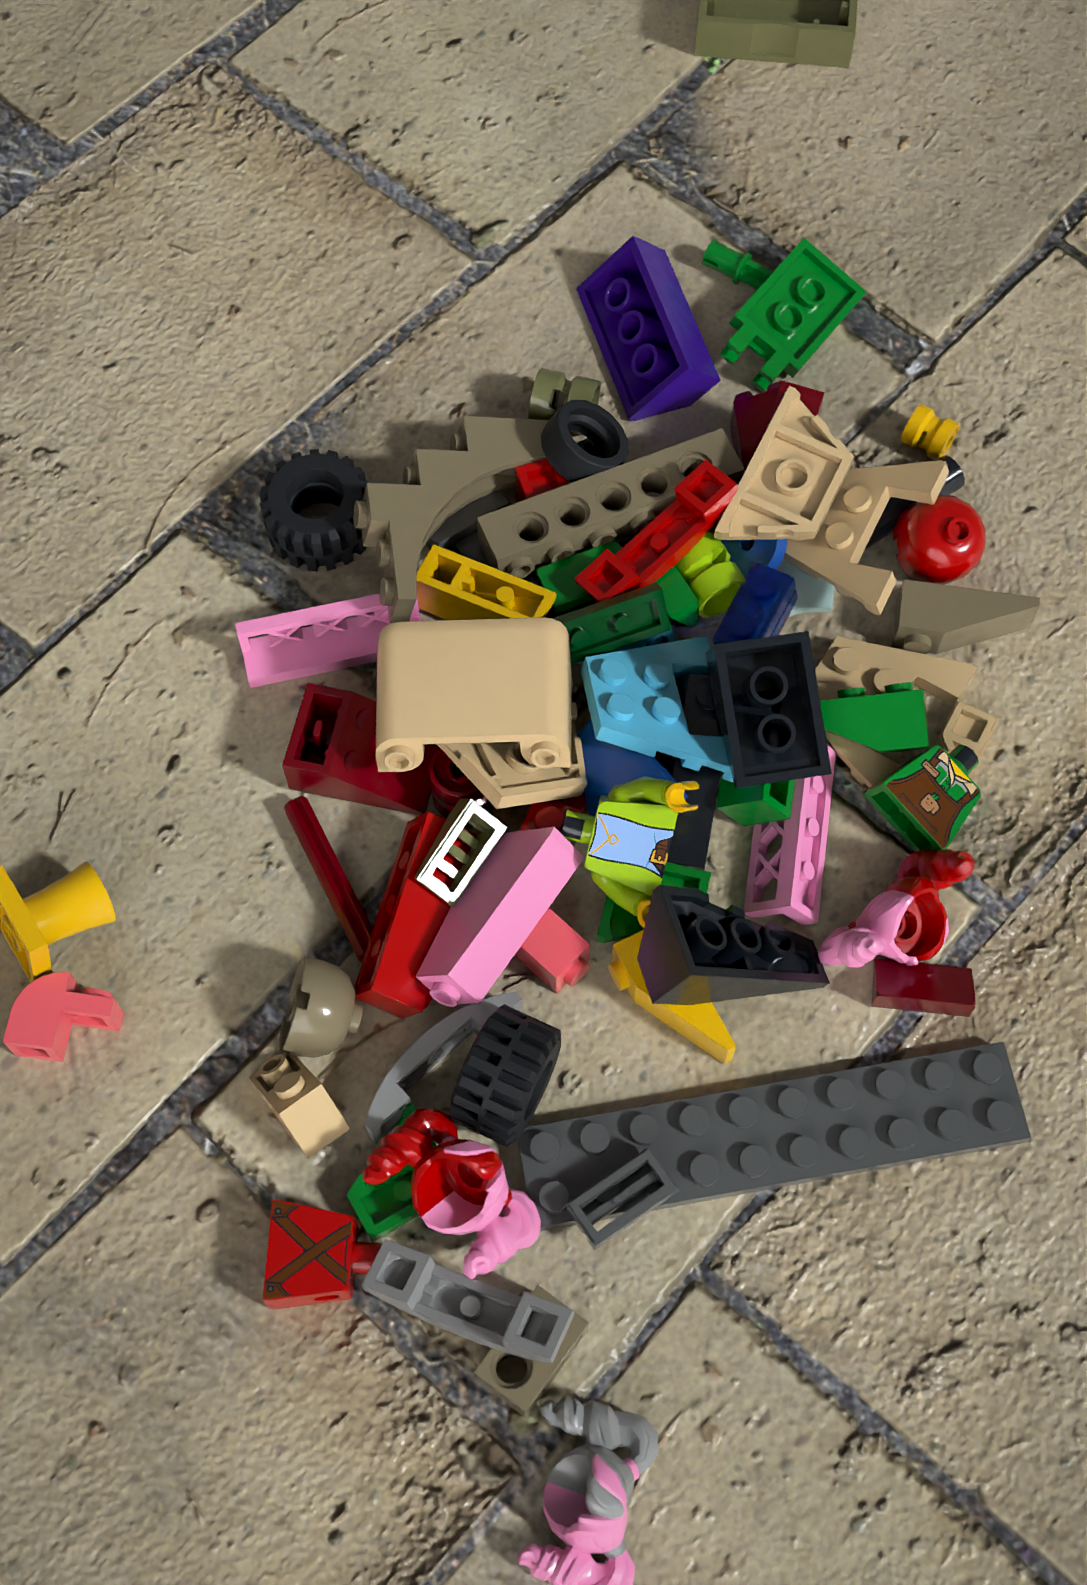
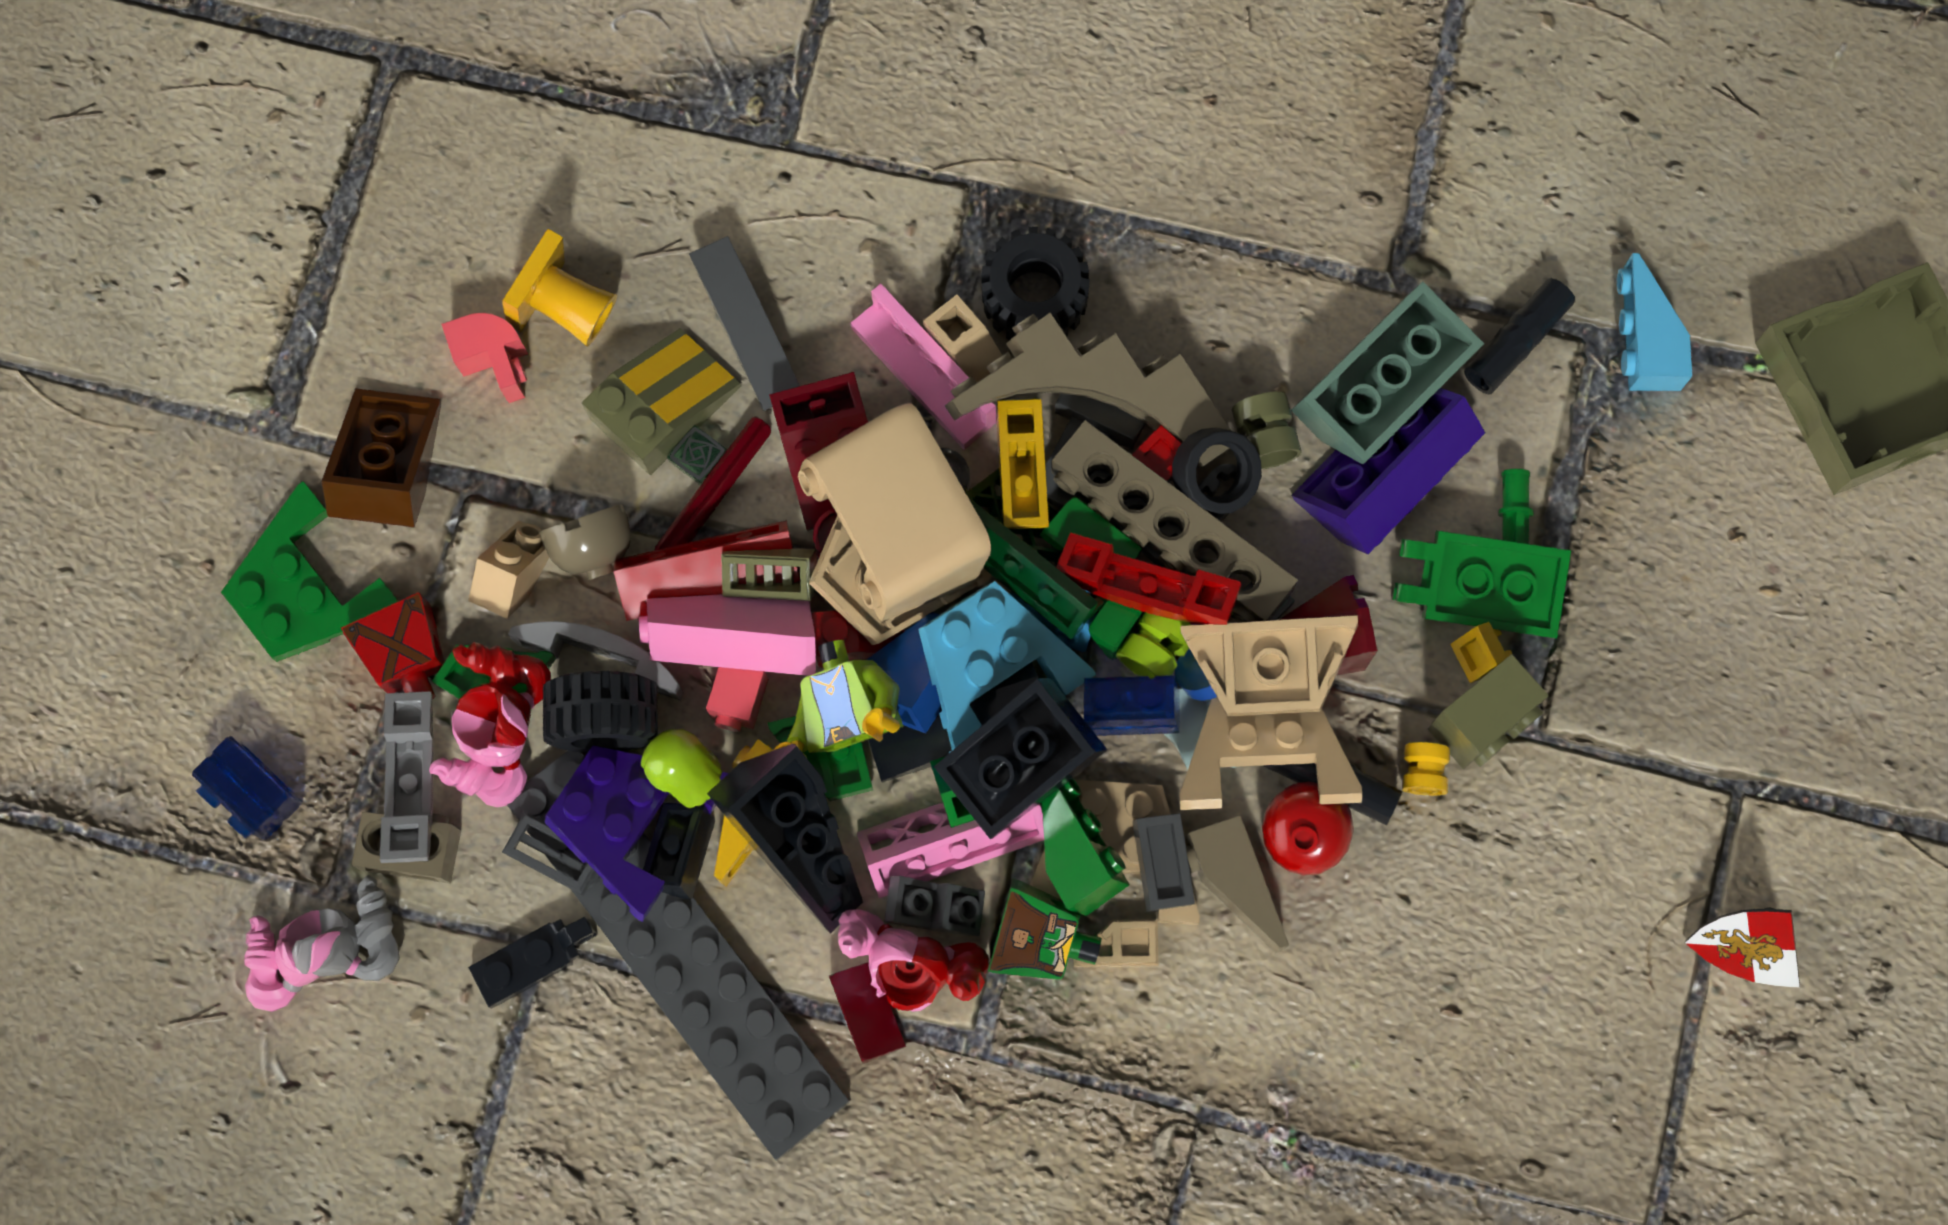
camera: 65 degrees right, 10 degrees up
none -> clear blue brick [192,736,303,840]
none -> green wing [221,481,399,662]
none -> reddish brown slope [321,388,441,528]
none -> black hinge [468,917,597,1009]
none -> dark purple wing [545,746,728,922]
none -> olive slope [581,328,741,476]
none -> lime hair [641,729,722,808]
none -> black slope [643,802,715,899]
none -> tile [667,425,728,485]
none -> dark grey slope [689,236,800,411]
none -> dark grey slope [884,876,985,936]
none -> tan slope [923,294,1003,383]
none -> dark grey tile [1132,813,1195,912]
none -> sand green slope [1291,282,1484,464]
none -> olive brick [1428,654,1549,770]
none -> yellow tile [1450,622,1513,683]
none -> black axle [1464,278,1576,395]
none -> medium azure slope [1617,253,1692,391]

